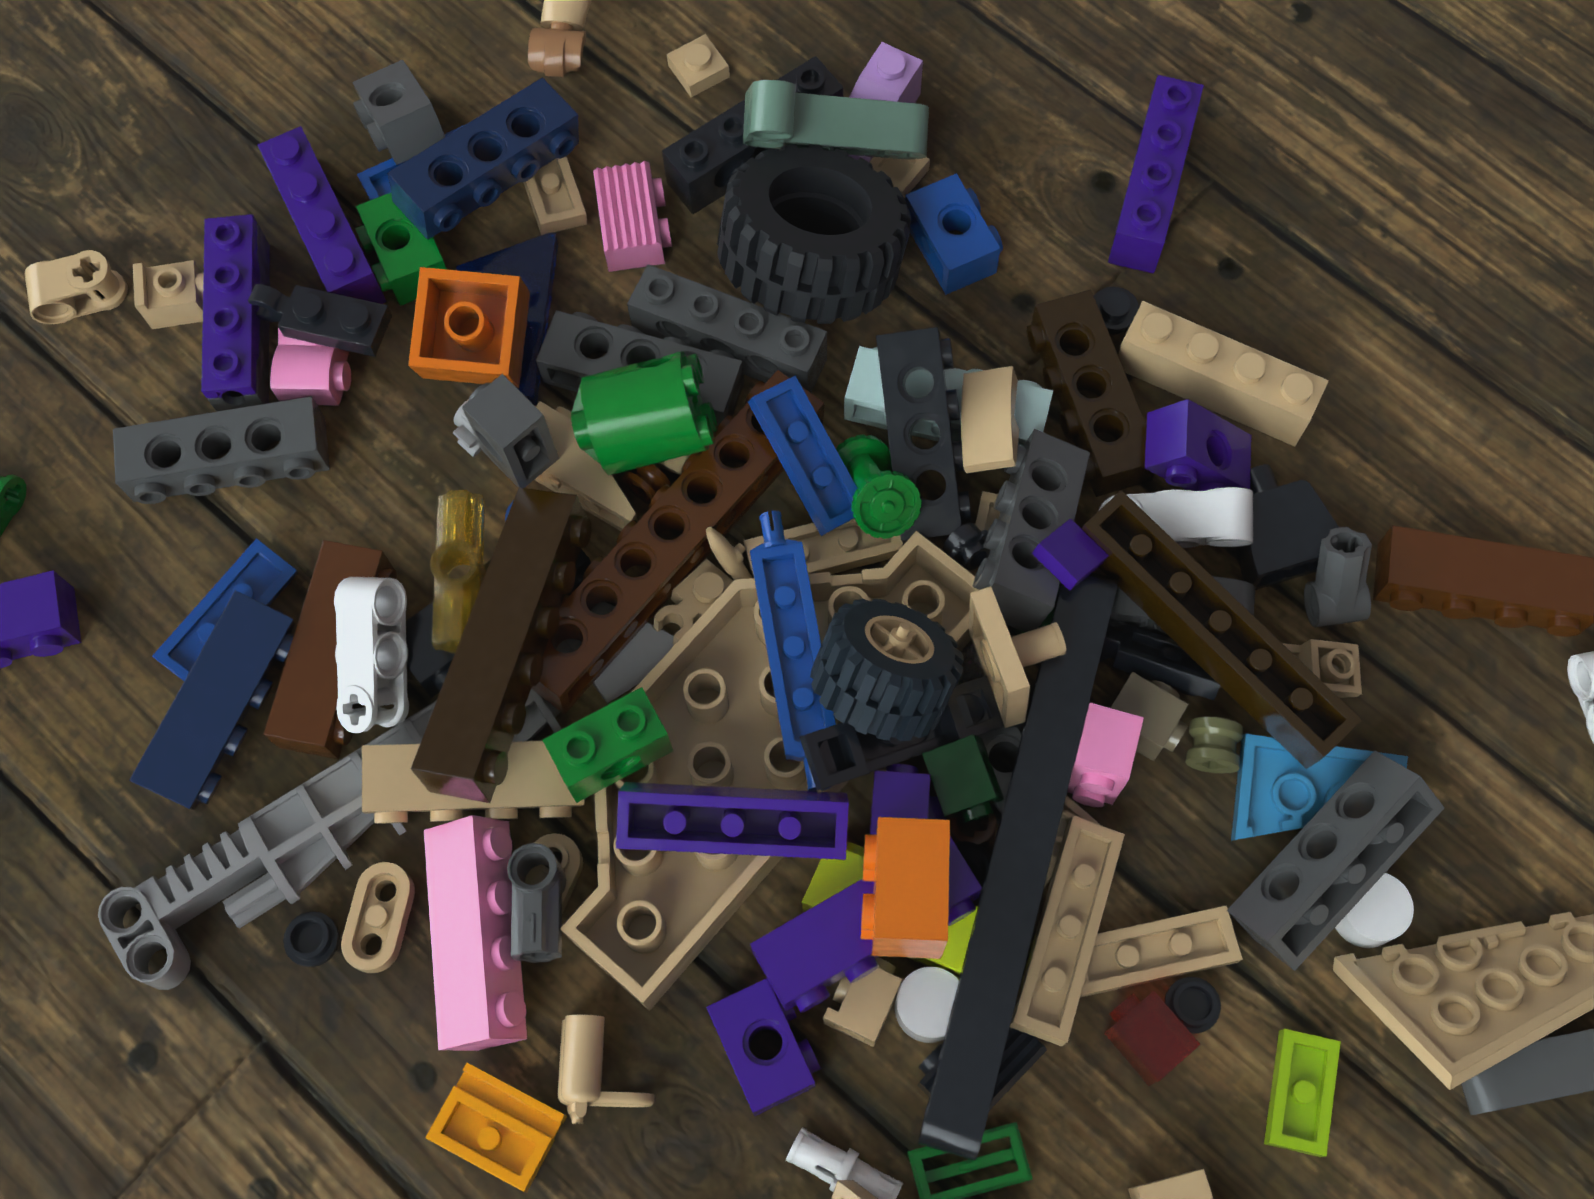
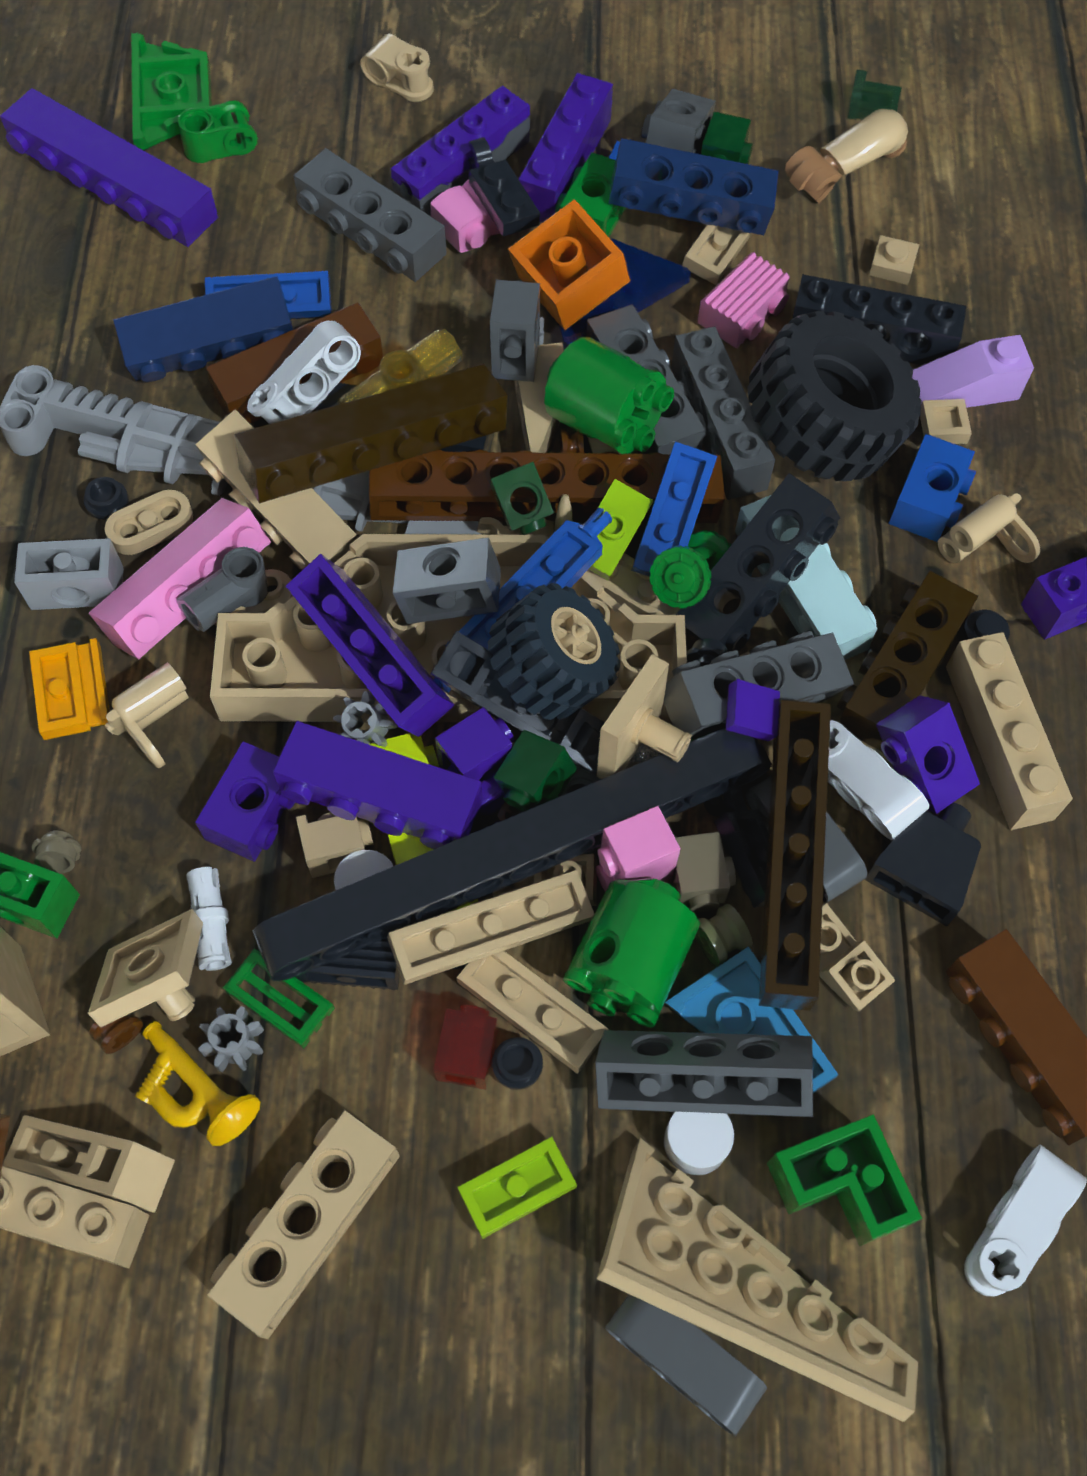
camera: 45 degrees right, 5 degrees down
tan brick [133,260,203,329] -> none
green brick [543,687,673,803] -> none
sand green beam [743,80,929,160] -> none
orange brick [861,817,950,959] -> none
tan slope [961,366,1019,473] -> none
dark grey piece [1304,527,1372,628] -> none
none -> light grey brick [14,538,124,610]
none -> light grey gear [333,691,397,747]
none -> dark grey brick [393,537,501,624]
none -> dark green brick [489,462,554,535]
none -> green cylinder [563,878,700,1027]
none -> lime plate [588,479,653,580]
none -> dark green brick [701,111,753,164]
none -> green brick [767,1114,922,1247]
none -> tan piece [938,493,1040,564]

